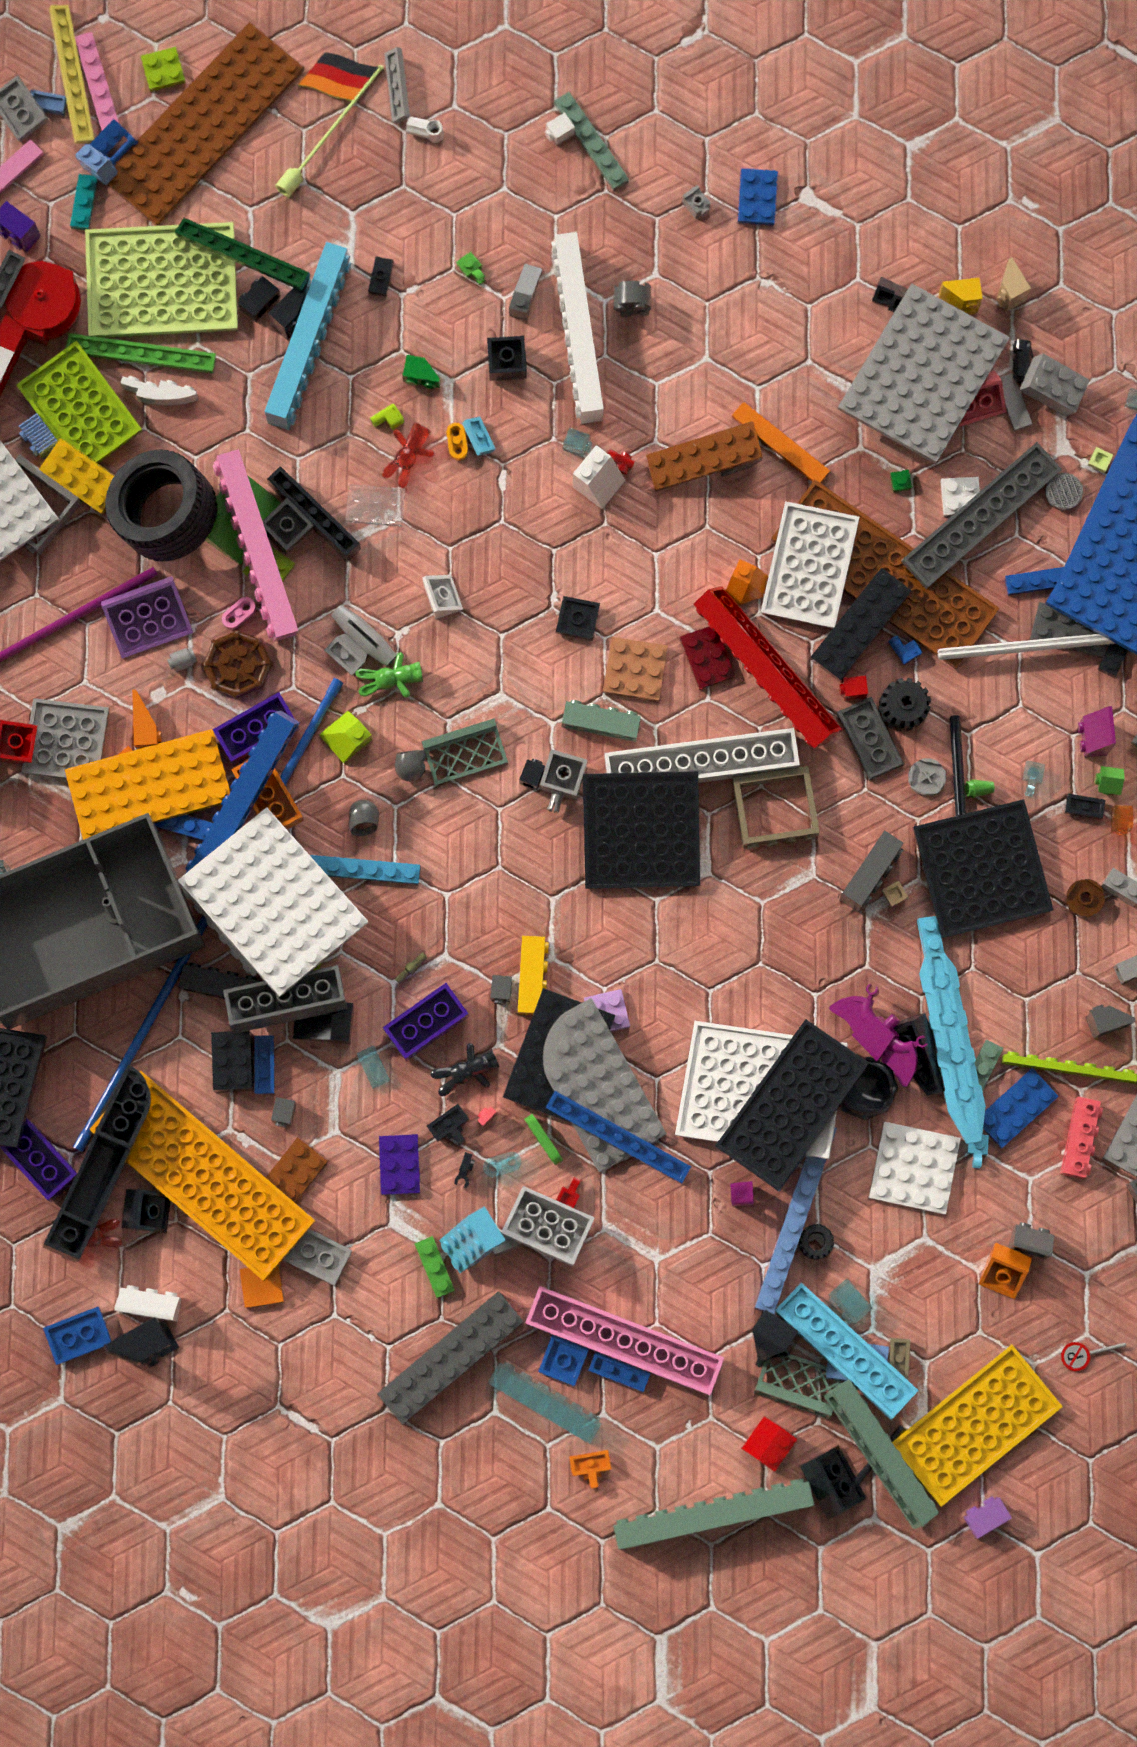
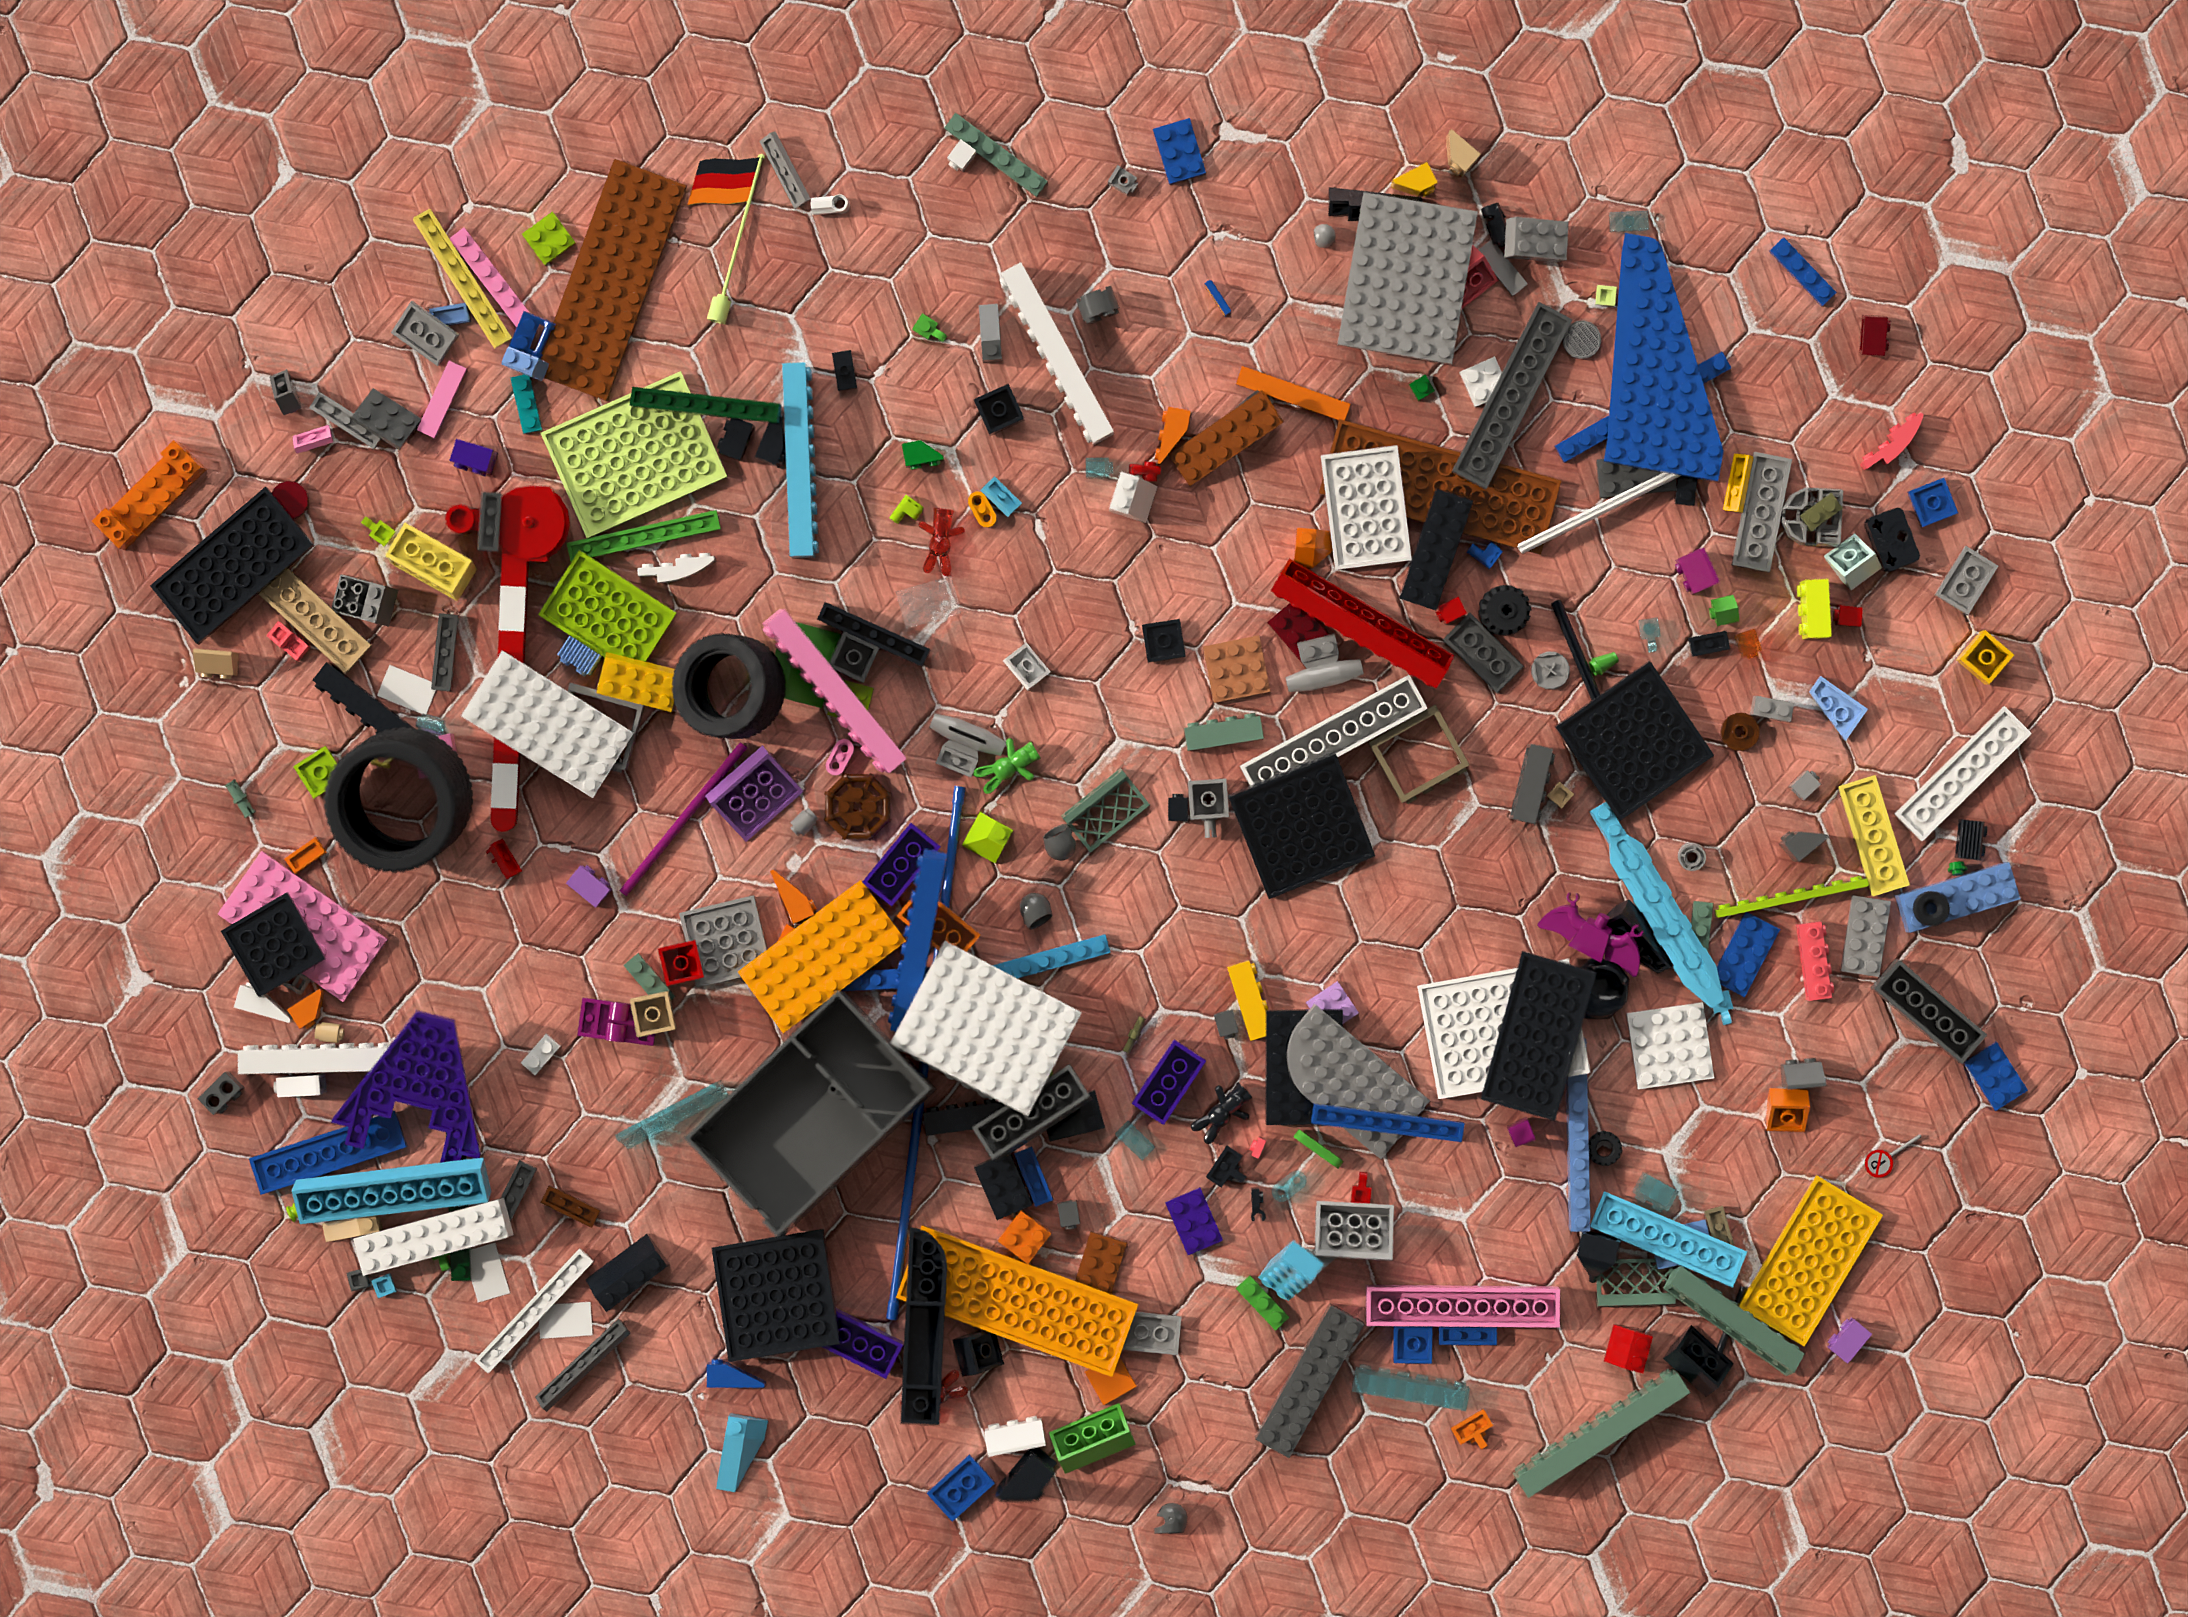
camera: 20 degrees left, 10 degrees up
none -> orange brick [998,1209,1052,1264]
none -> bright green slope [1049,1403,1136,1474]
none -> dark grey helmet [1154,1503,1188,1534]
none -> orange slope [1155,407,1191,465]
none -> blue tile [1204,280,1231,317]
none -> light grey plate [1285,634,1364,692]
none -> light grey piece [1314,224,1336,248]
none -> light grey wheel [1678,842,1706,871]

